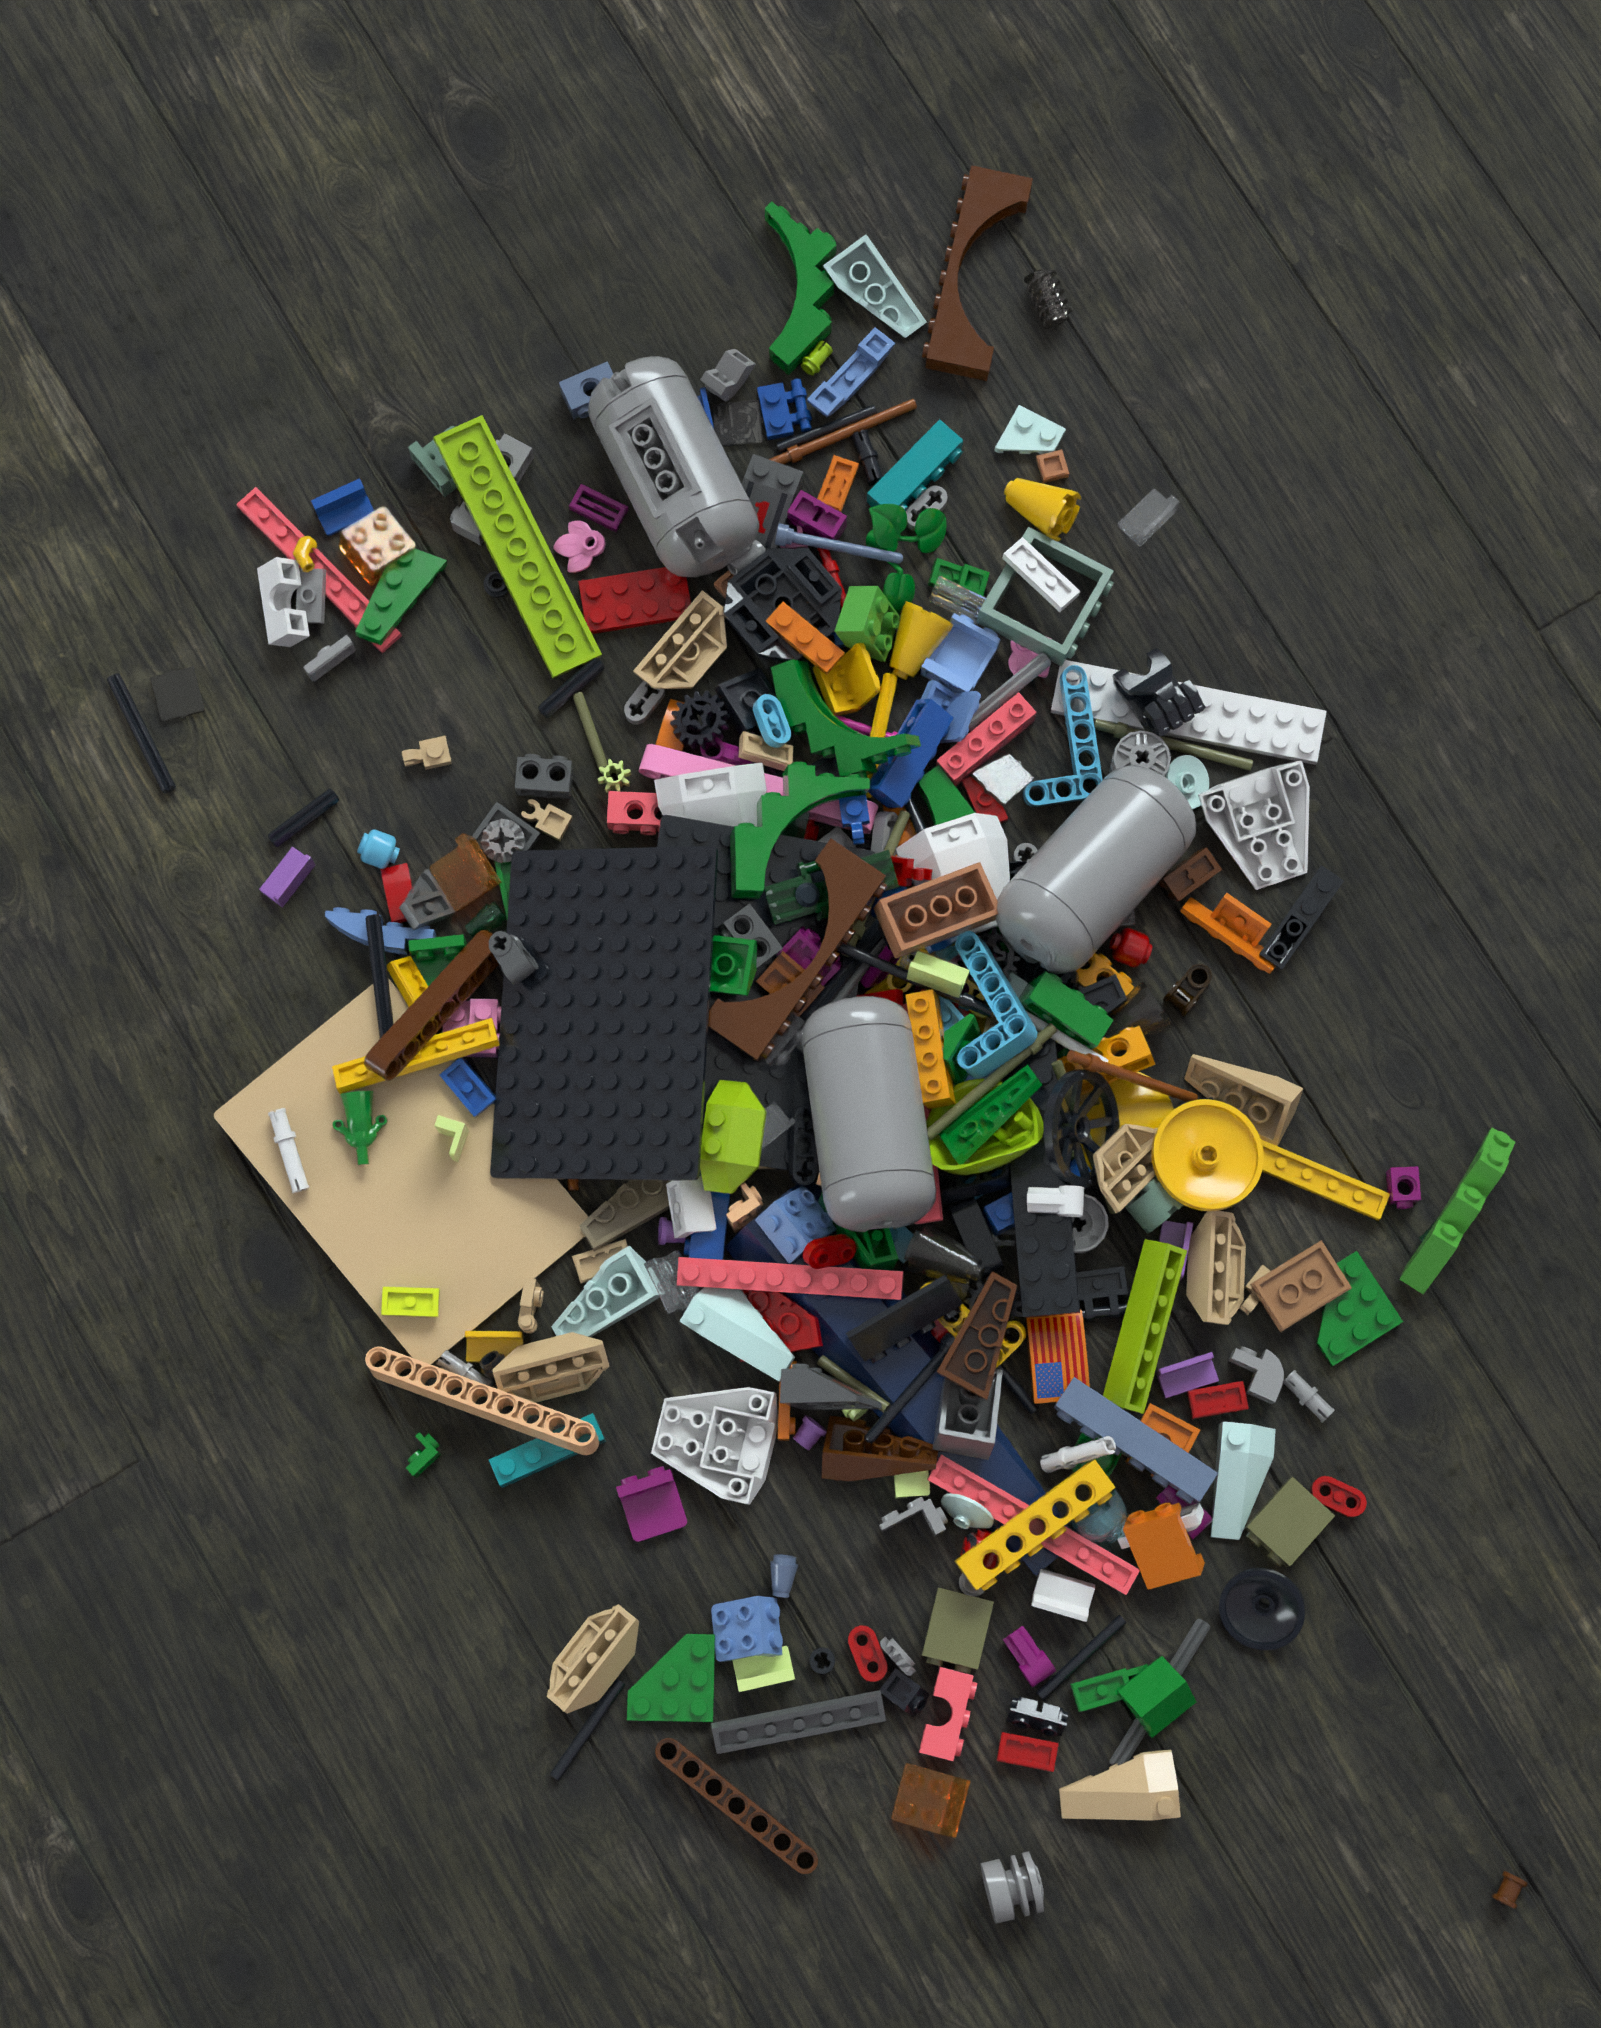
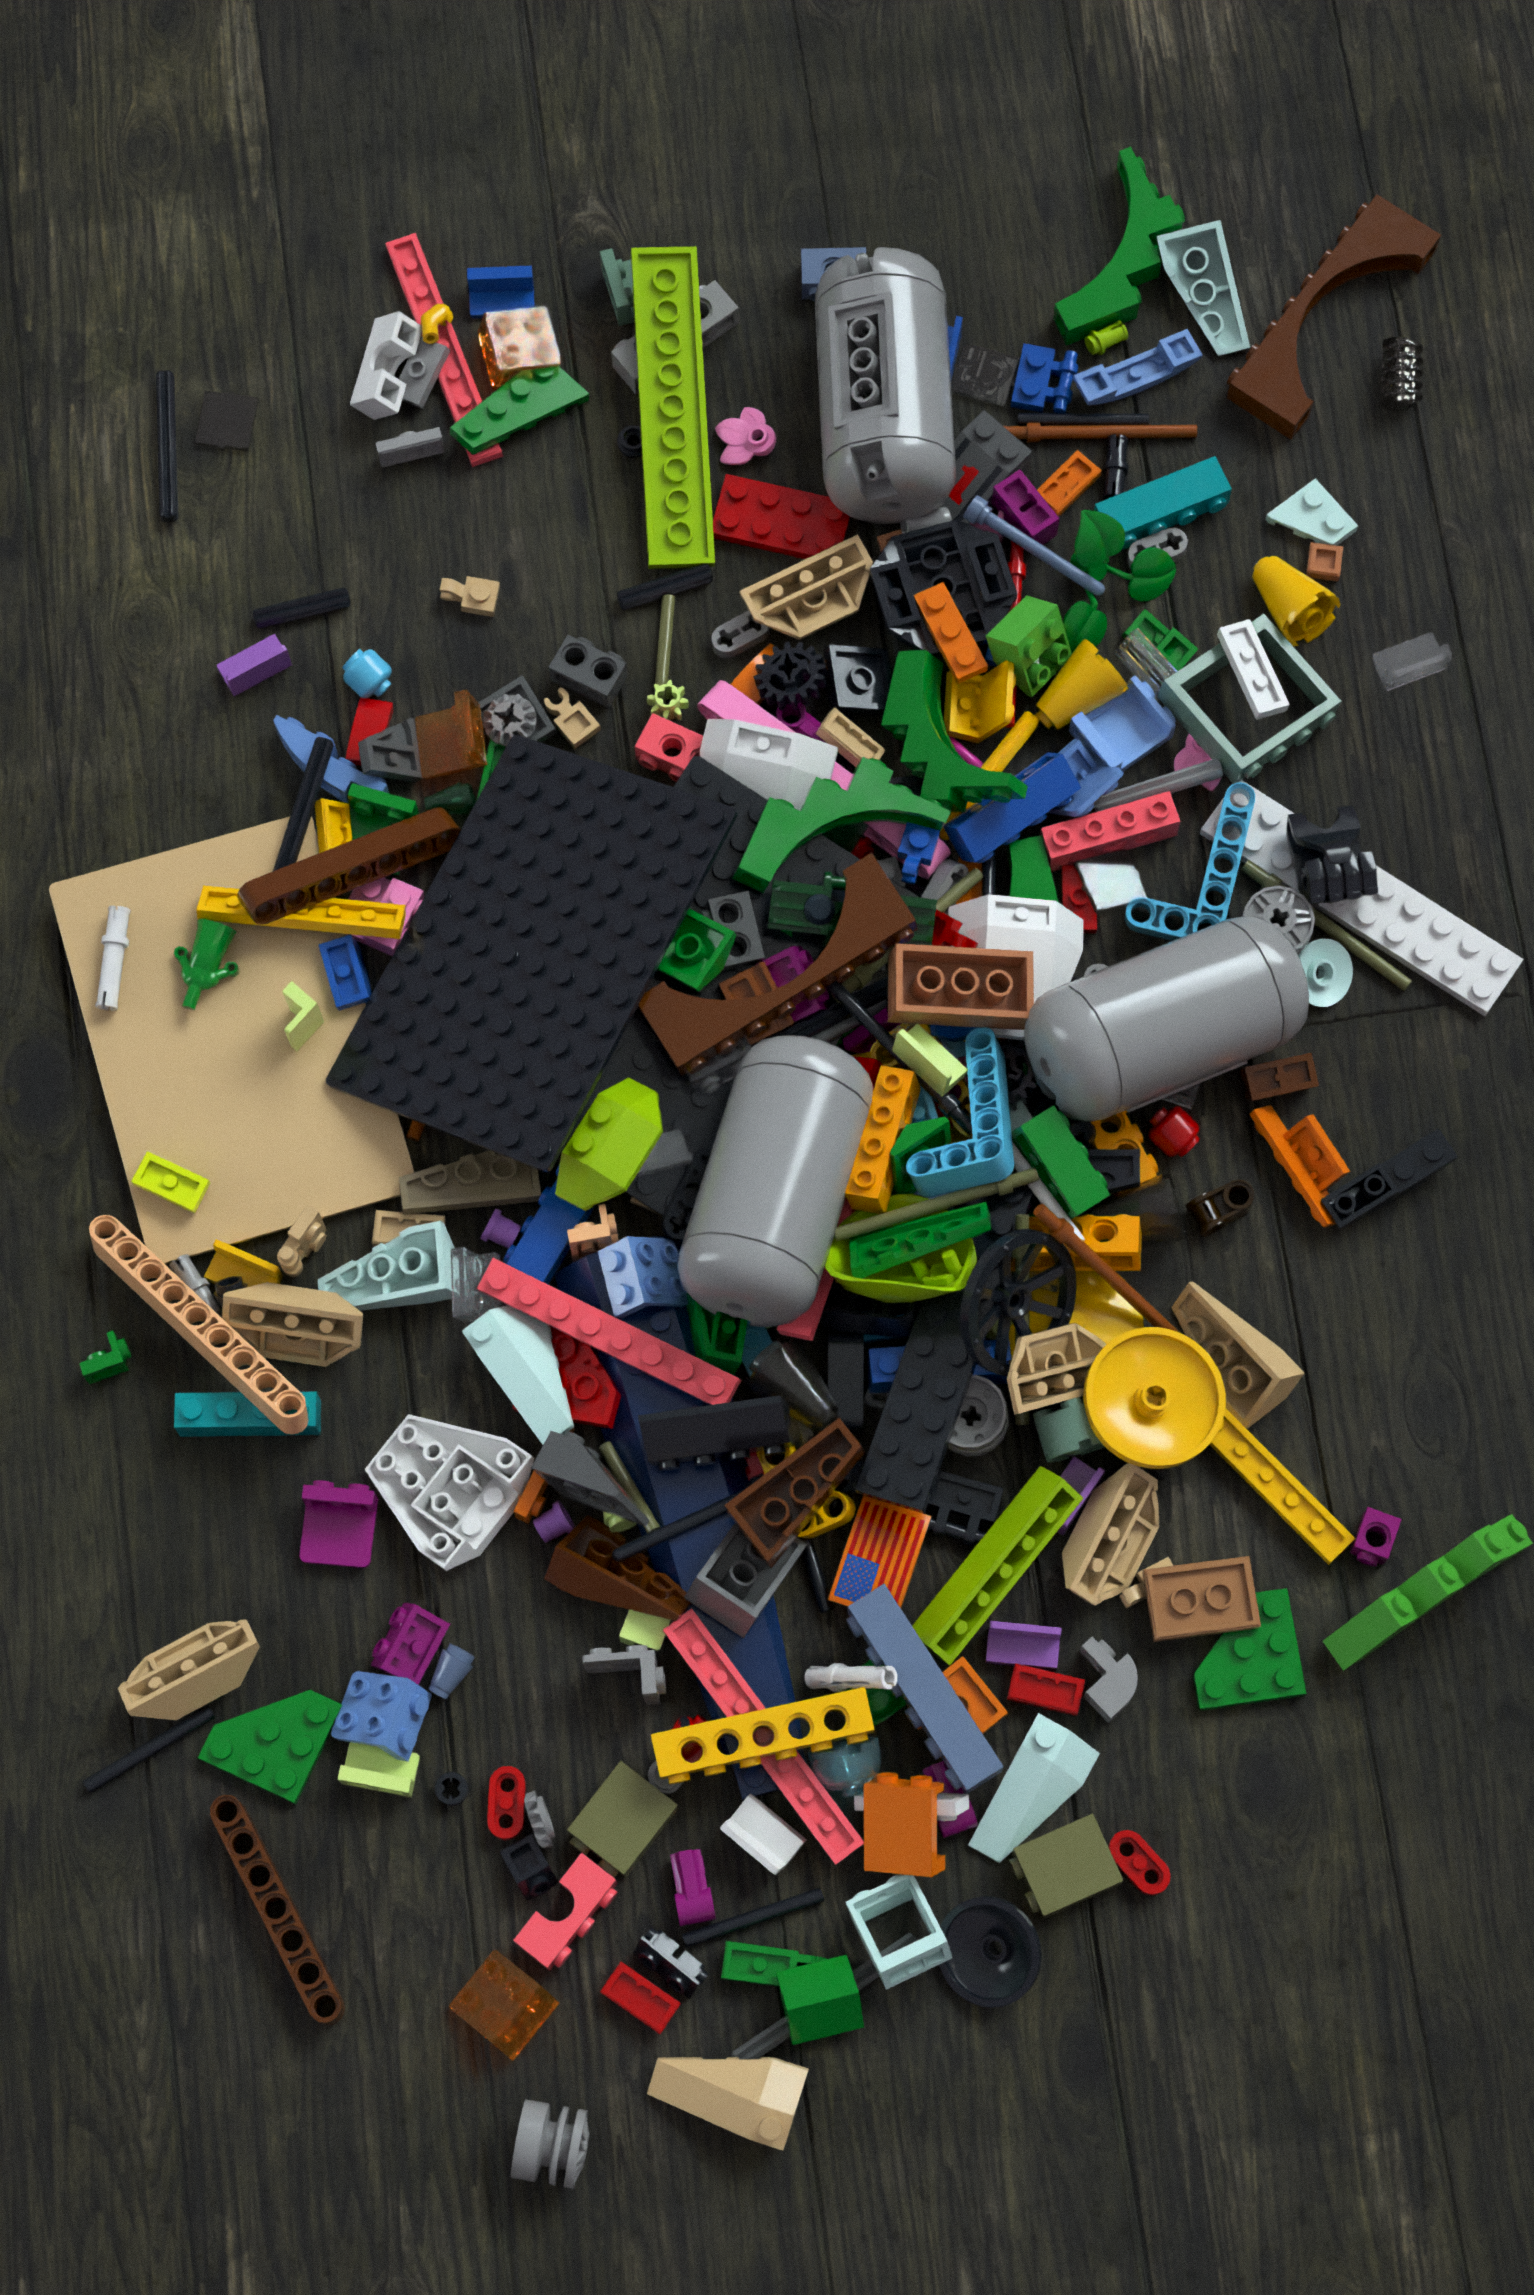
camera: 25 degrees right, 5 degrees down
dark grey piece [489,931,538,985] -> none
magenta tile [569,484,629,532] -> none
white panel [666,1176,716,1238] -> none
light grey brick [700,349,756,402] -> none
dark grey plate [711,1690,886,1754] -> none
medium azure plate [753,694,791,748] -> none
red plate [803,1234,856,1269] -> none
light aqua dish [941,1493,994,1529] -> none
white piece [1027,1185,1084,1217] -> none
white wedge [1198,760,1310,890] -> none
light grey pin [1283,1370,1335,1423] -> none
none -> magenta bracket [371,1603,450,1685]
none -> light aqua window [846,1875,952,1989]

